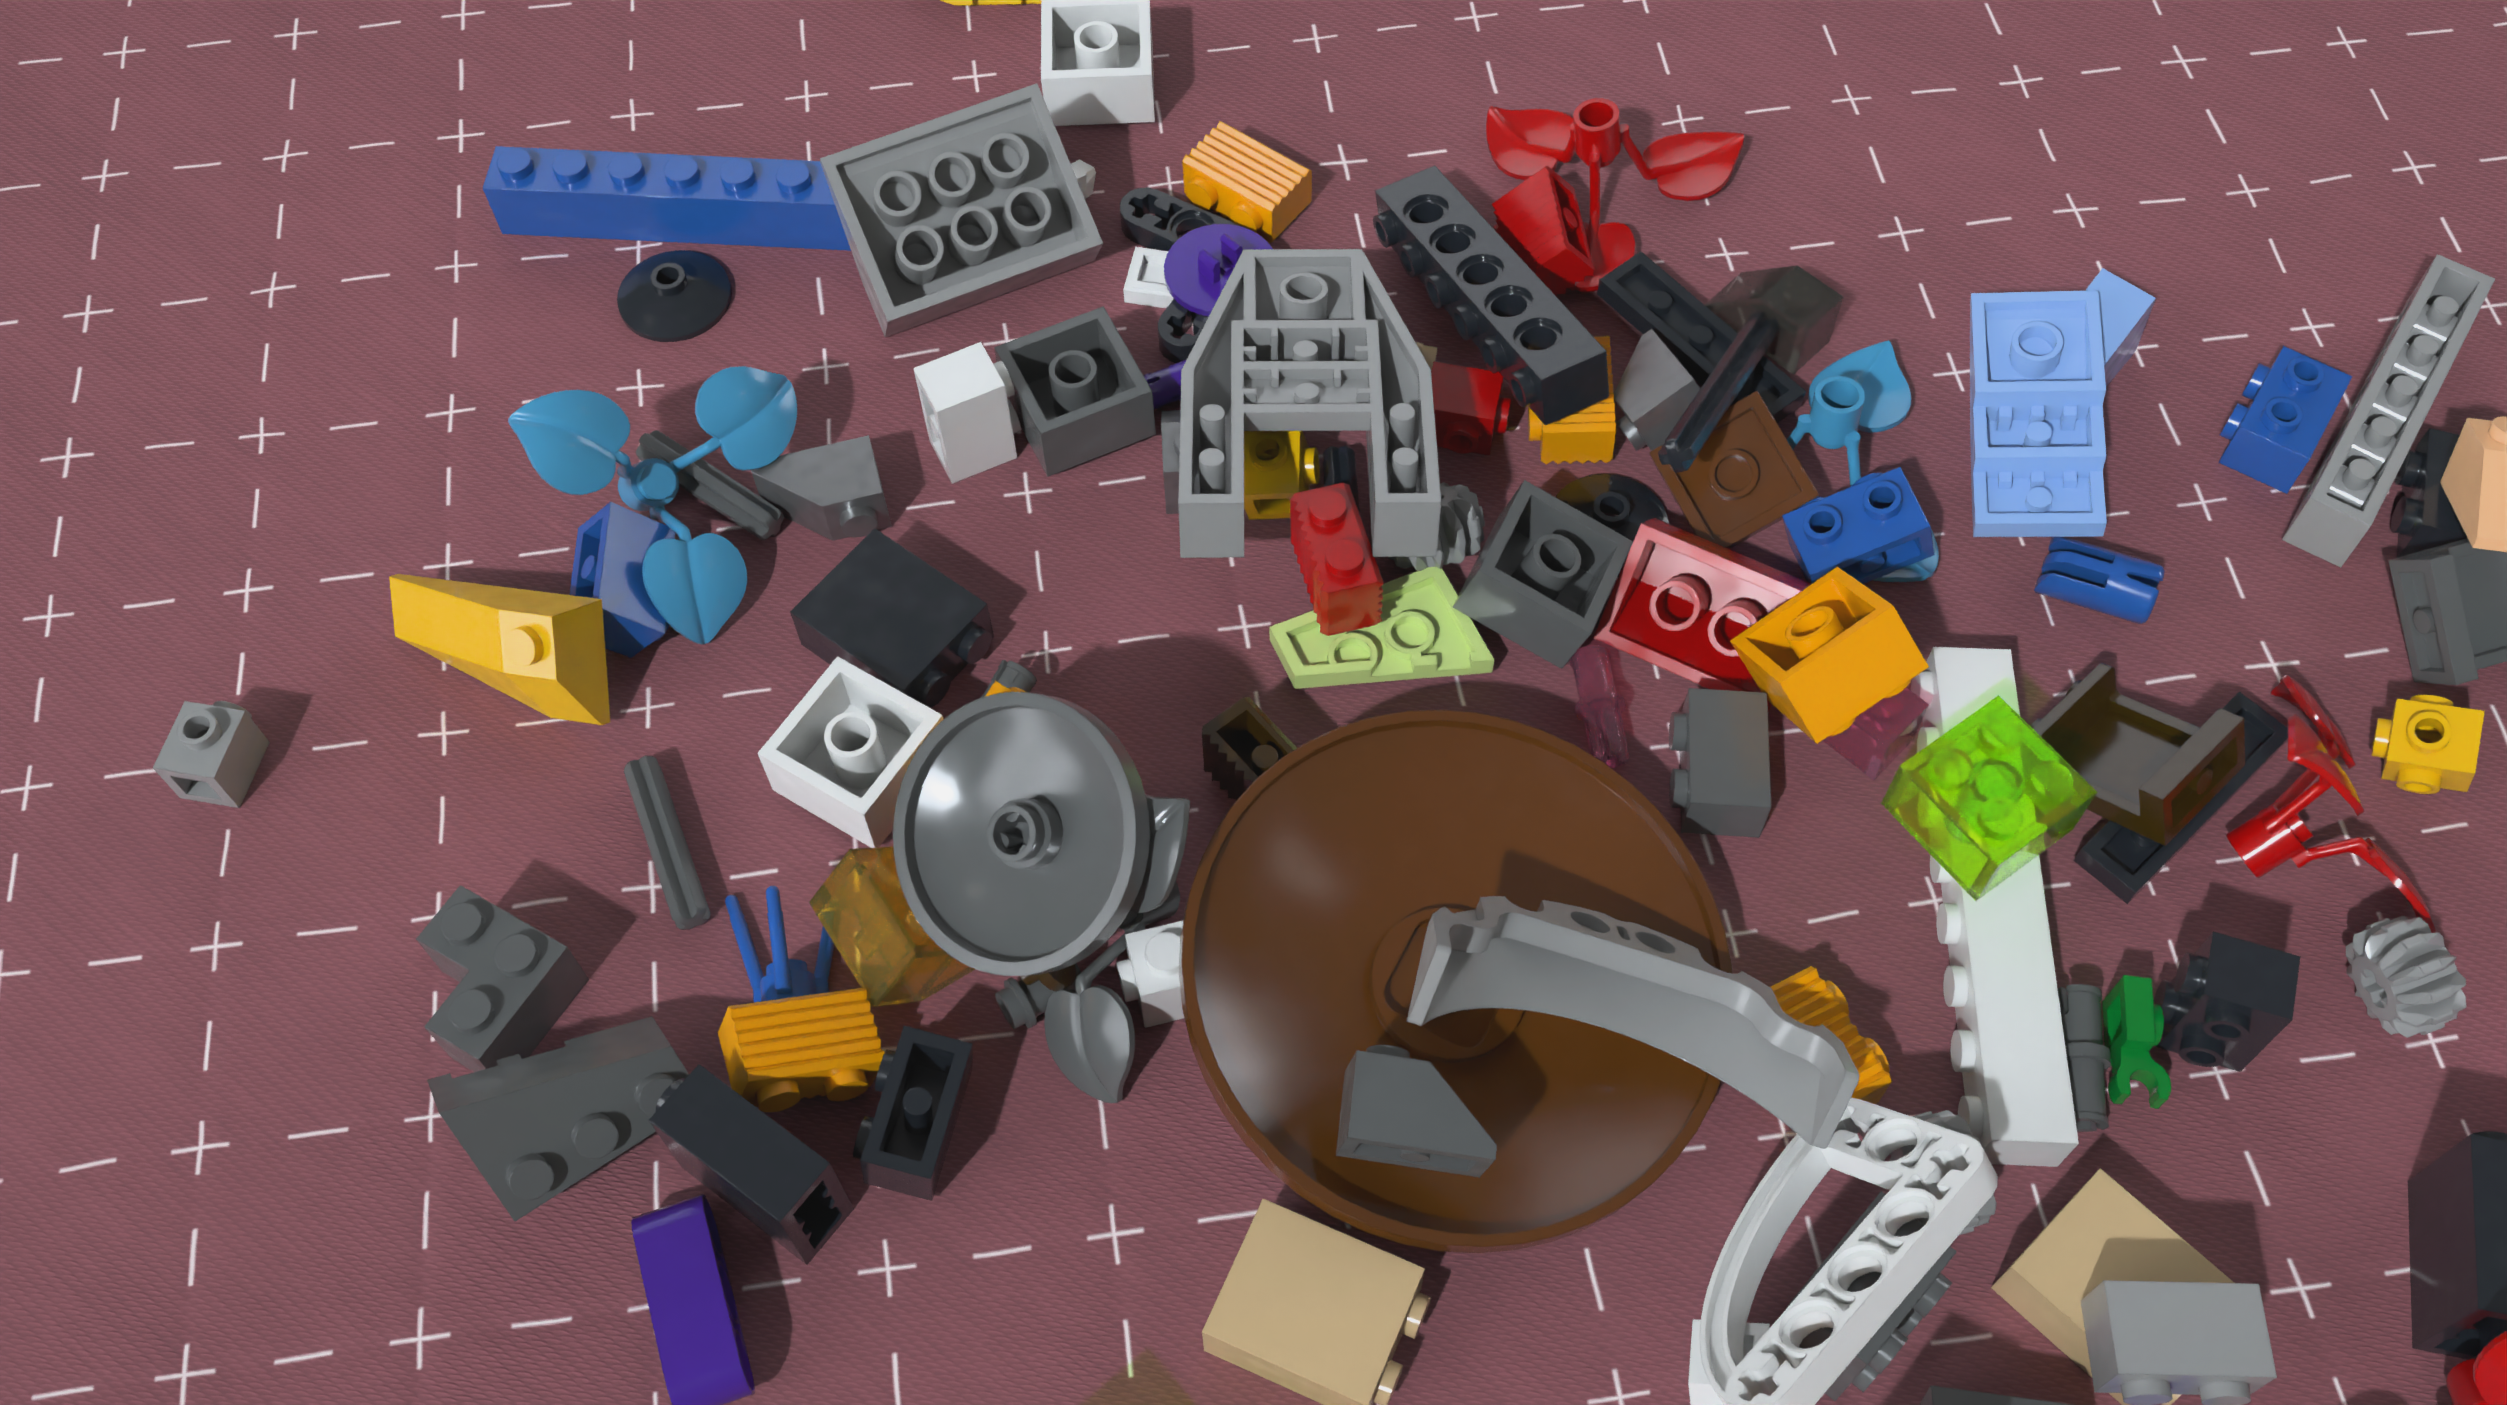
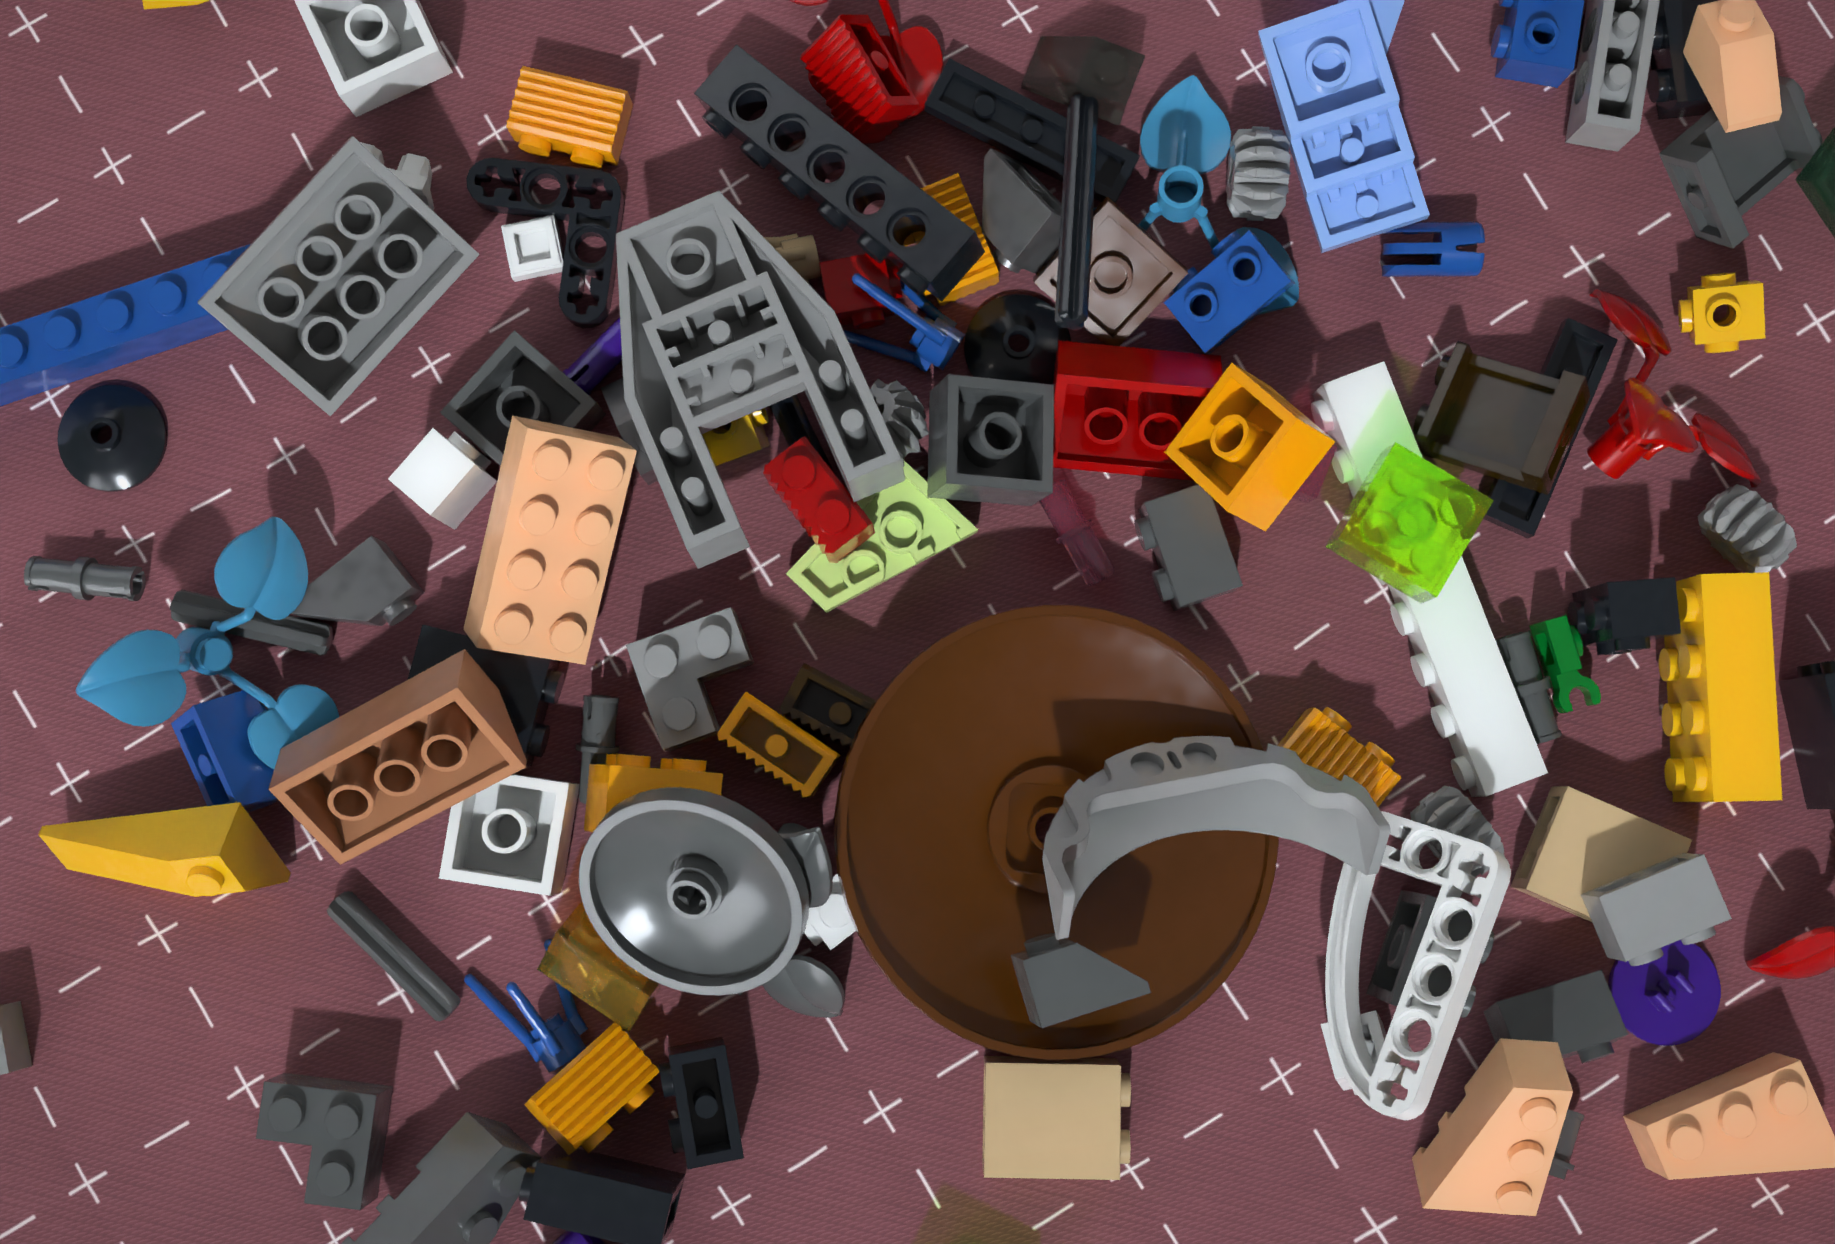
camera: 25 degrees left, 25 degrees up
dark purple piece [1164,224,1273,317] -> none
none -> dark grey pin [24,556,146,601]
none -> nougat slope [268,649,527,865]
none -> light nougat brick [463,415,637,665]
none -> light grey brick [626,607,755,752]
none -> light orange brick [717,692,841,798]
none -> blue plant [843,273,965,373]
none -> light grey gear [1226,126,1291,221]
none -> yellow brick [1659,572,1782,802]

